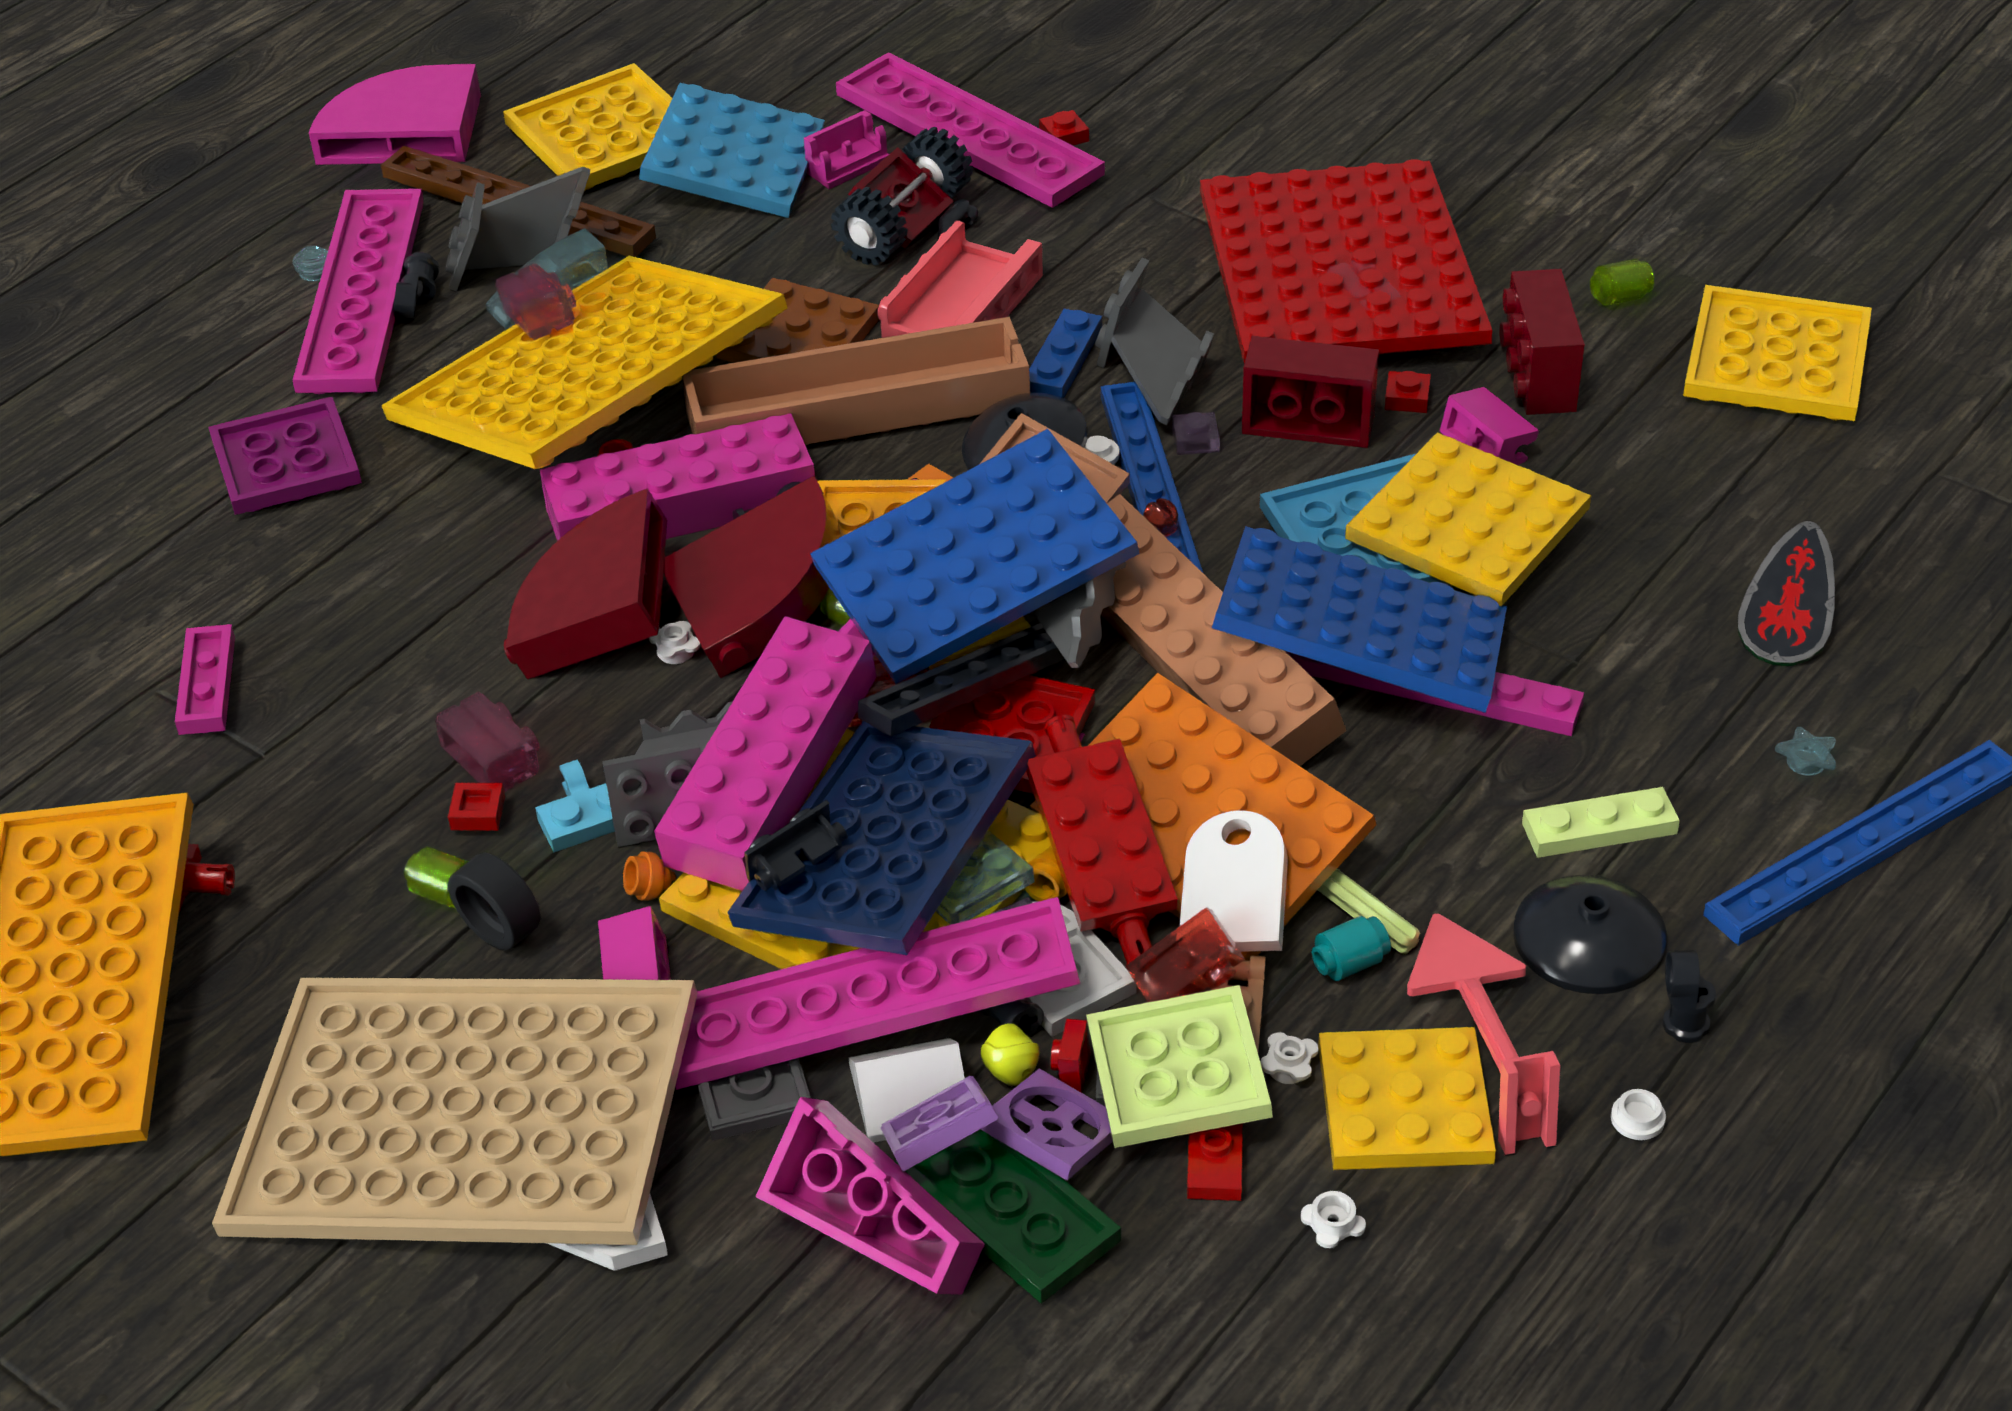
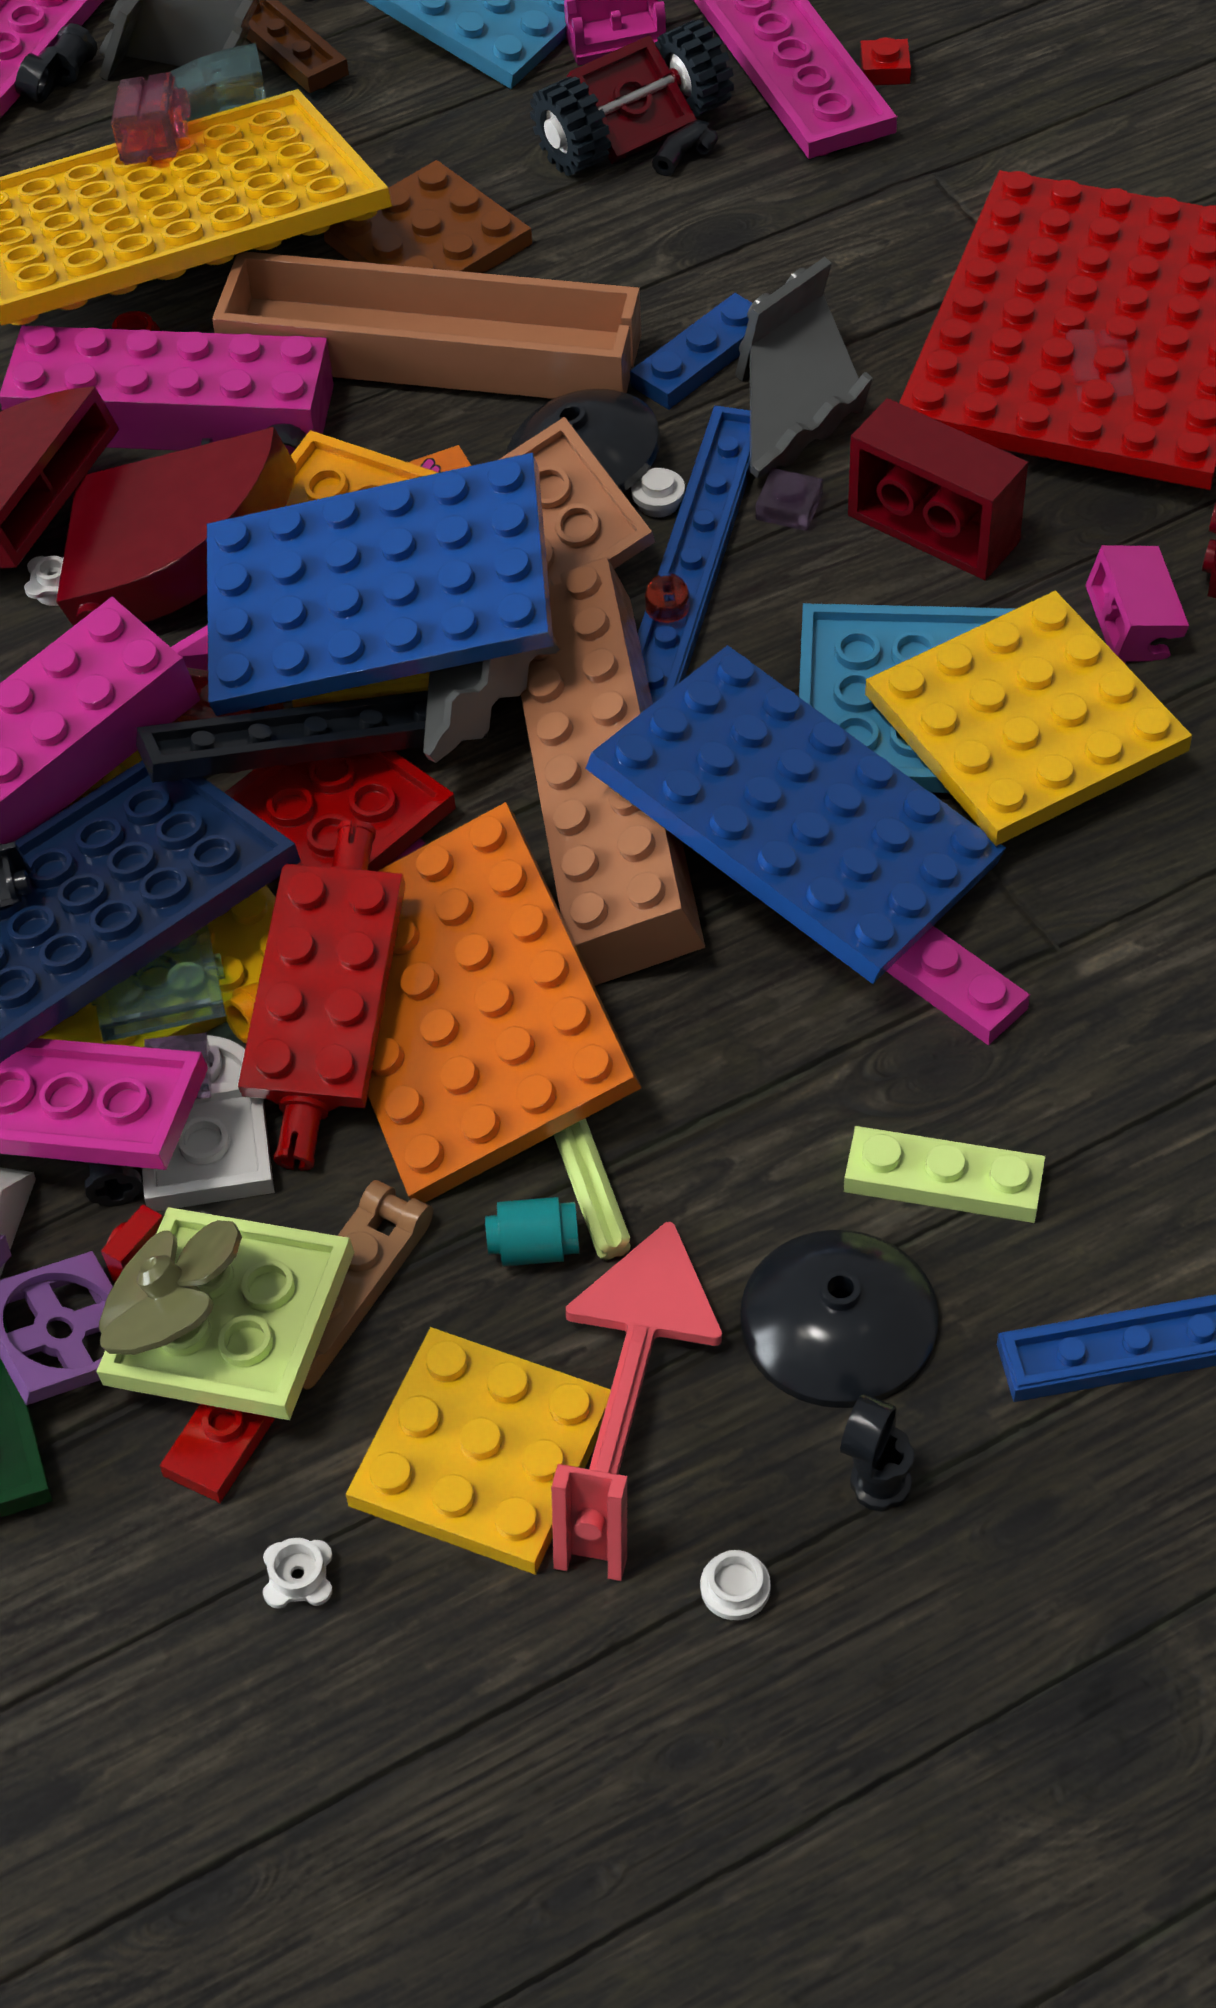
camera: 25 degrees right, 10 degrees up
coral panel [878,220,1043,338] -> none
neon yellow piece [981,1023,1040,1086] -> none
clear red bracket [1125,907,1245,1003] -> none
white tile [1178,810,1288,953] -> none
white plate [1261,1032,1318,1084] -> none
red plate [1385,371,1431,413] -> none
none -> olive piece [99,1220,242,1355]

